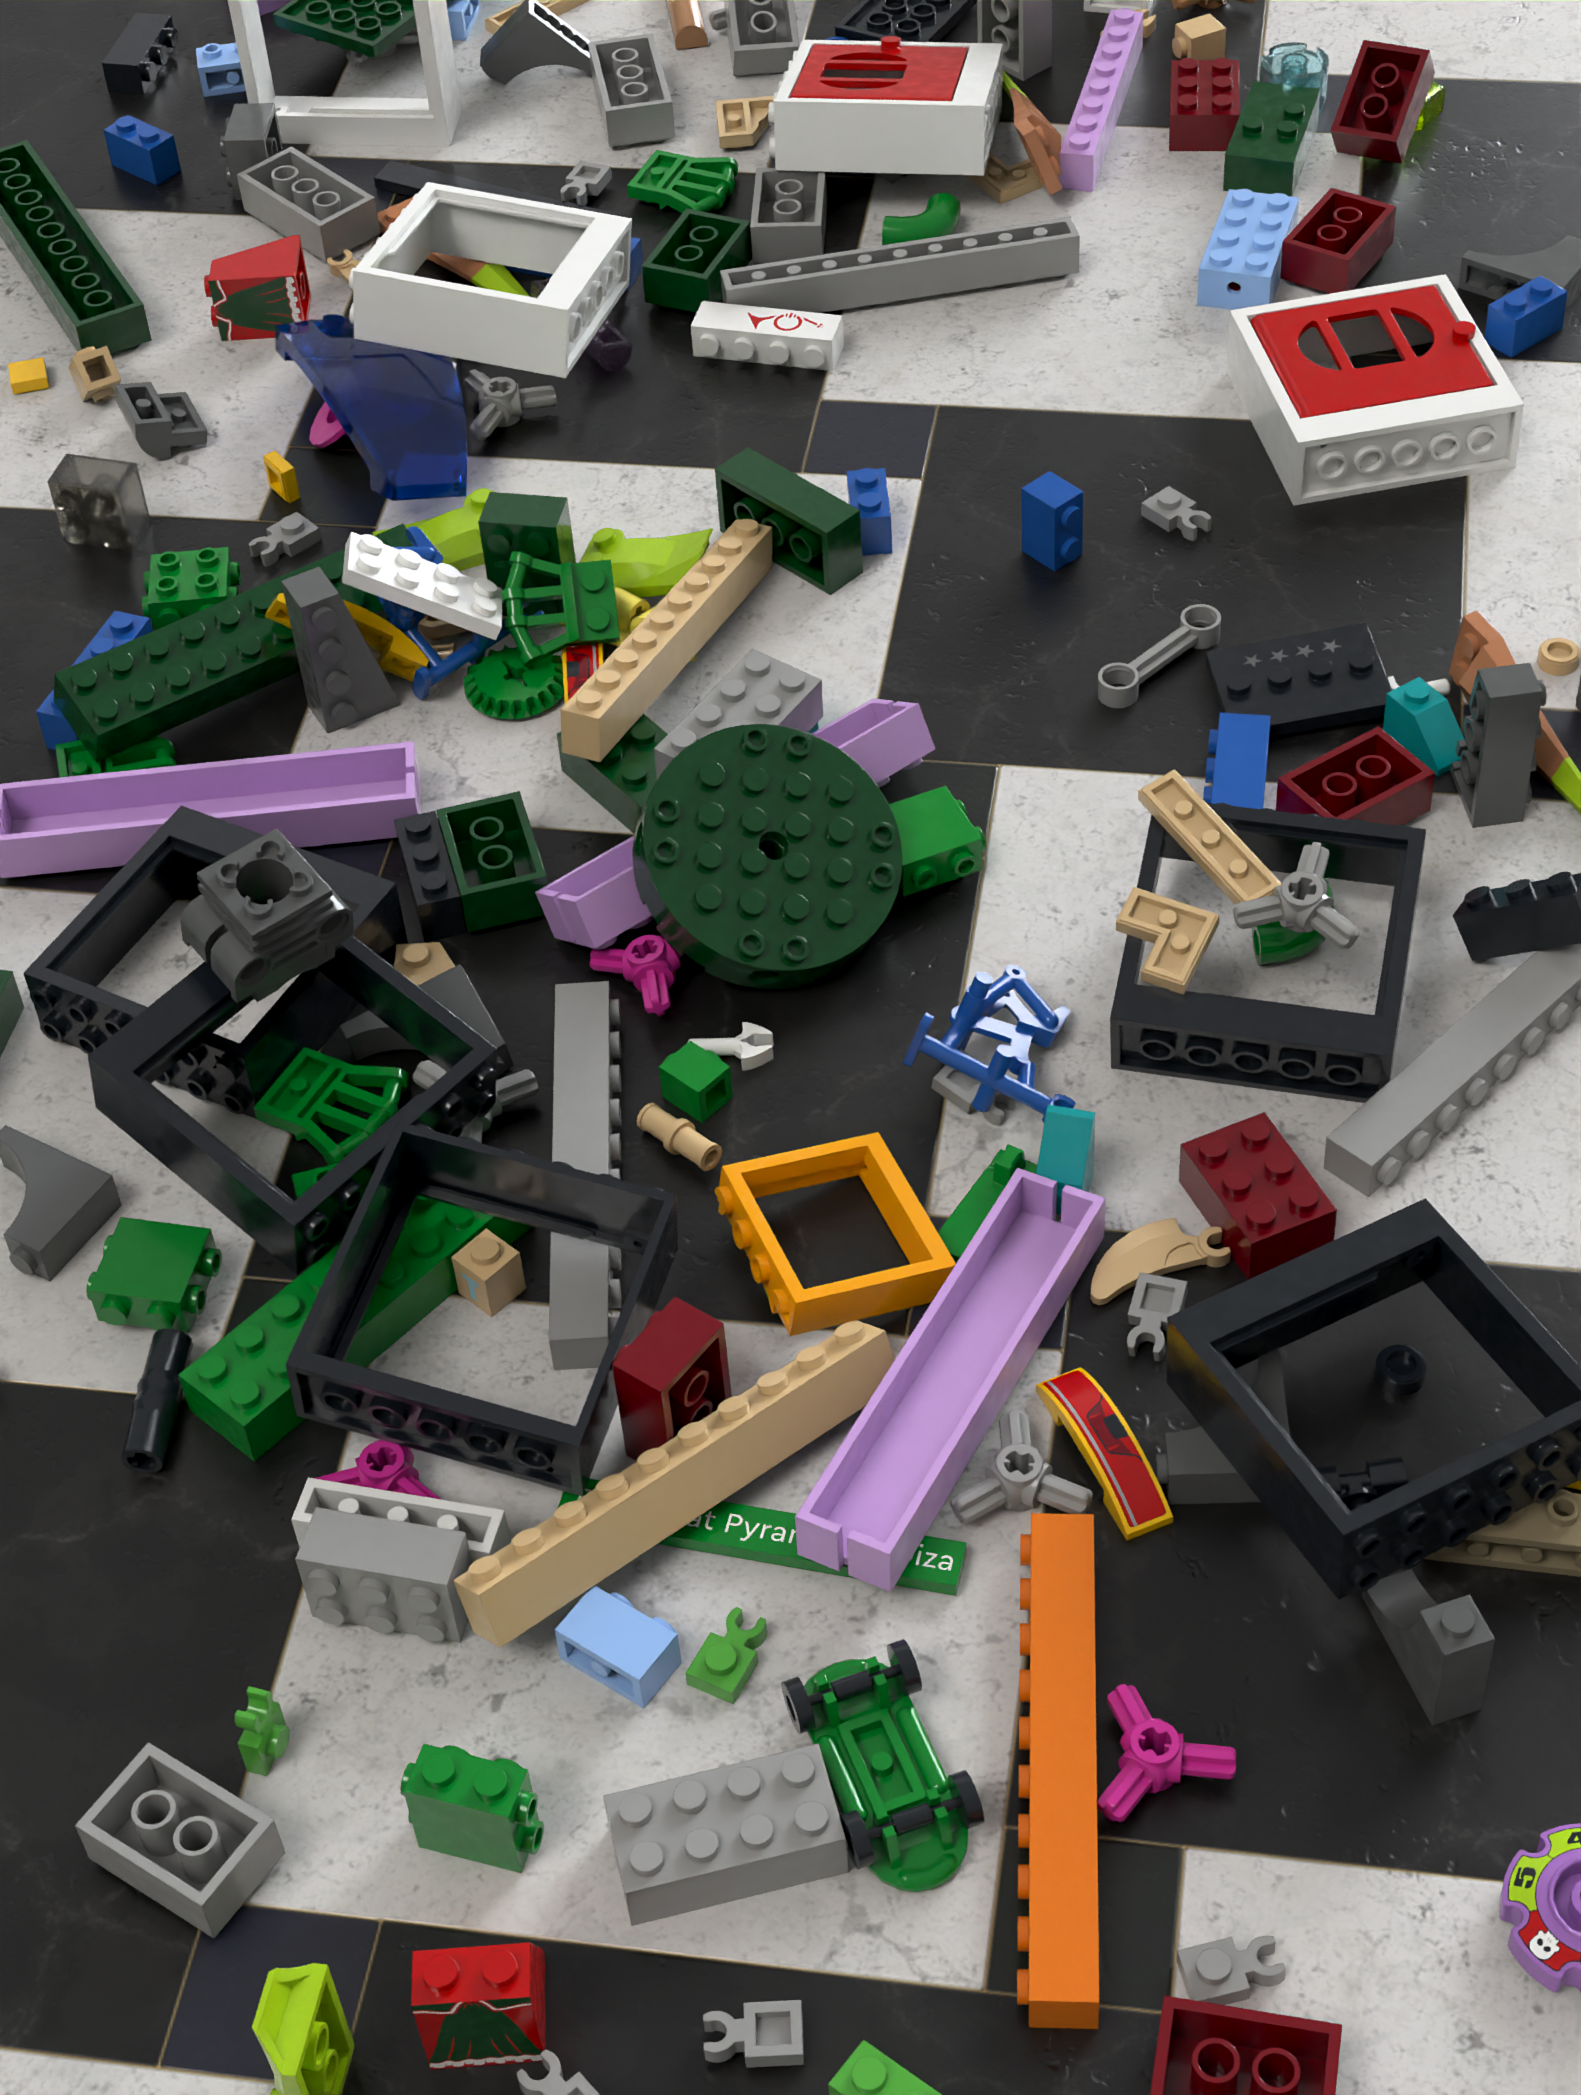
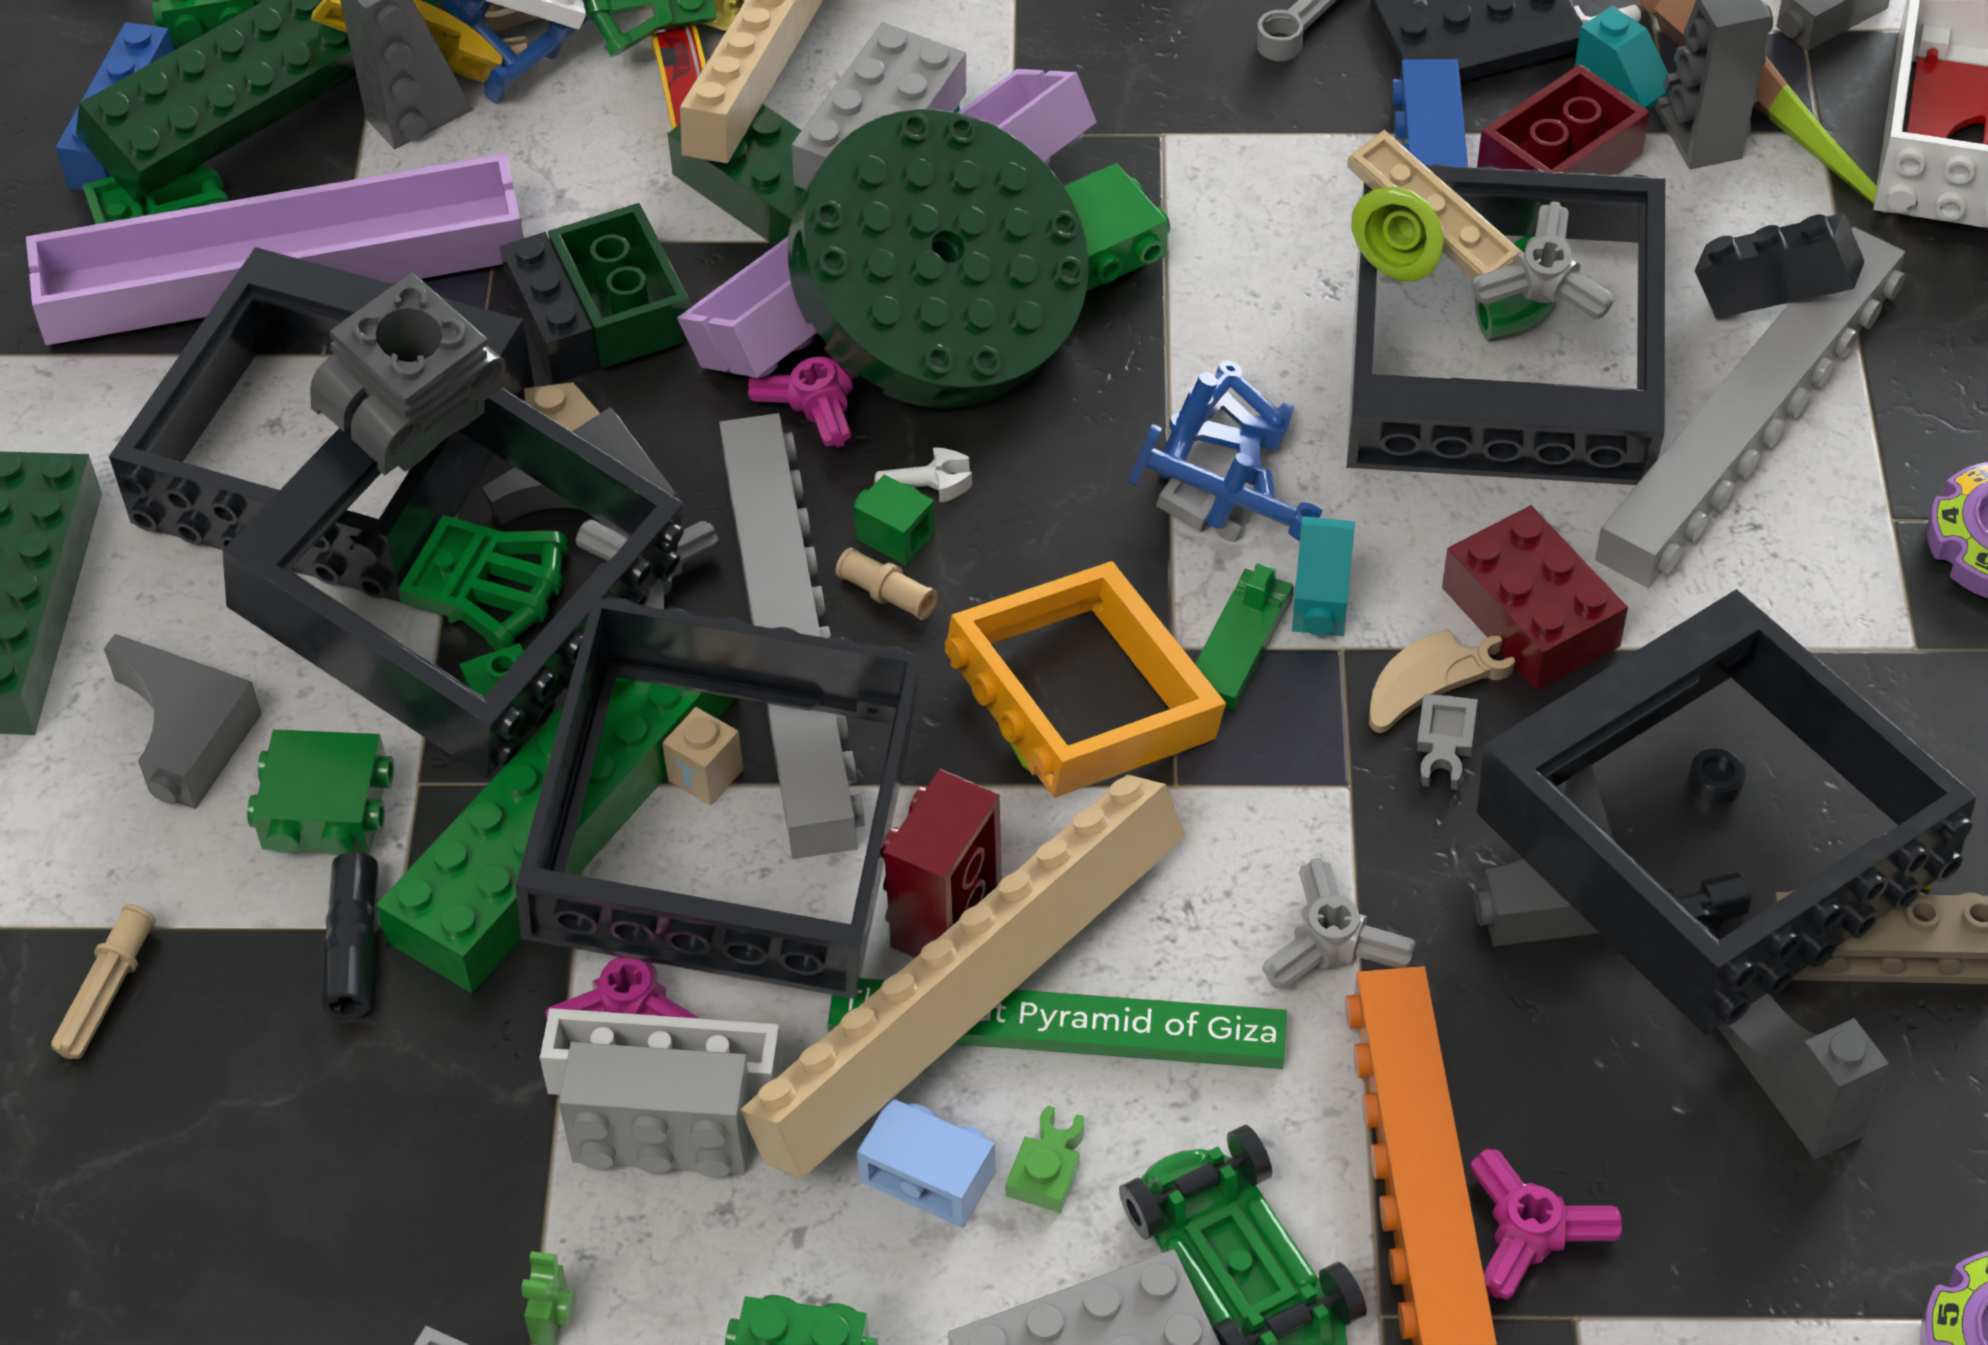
camera: 10 degrees left, 5 degrees up
green gear [463,644,564,719] -> none
lavender piece [795,1168,1106,1592] -> none
slope [1036,1367,1173,1541] -> none
tan tile [1116,887,1219,995] -> none
none -> lime hat [1351,187,1444,282]

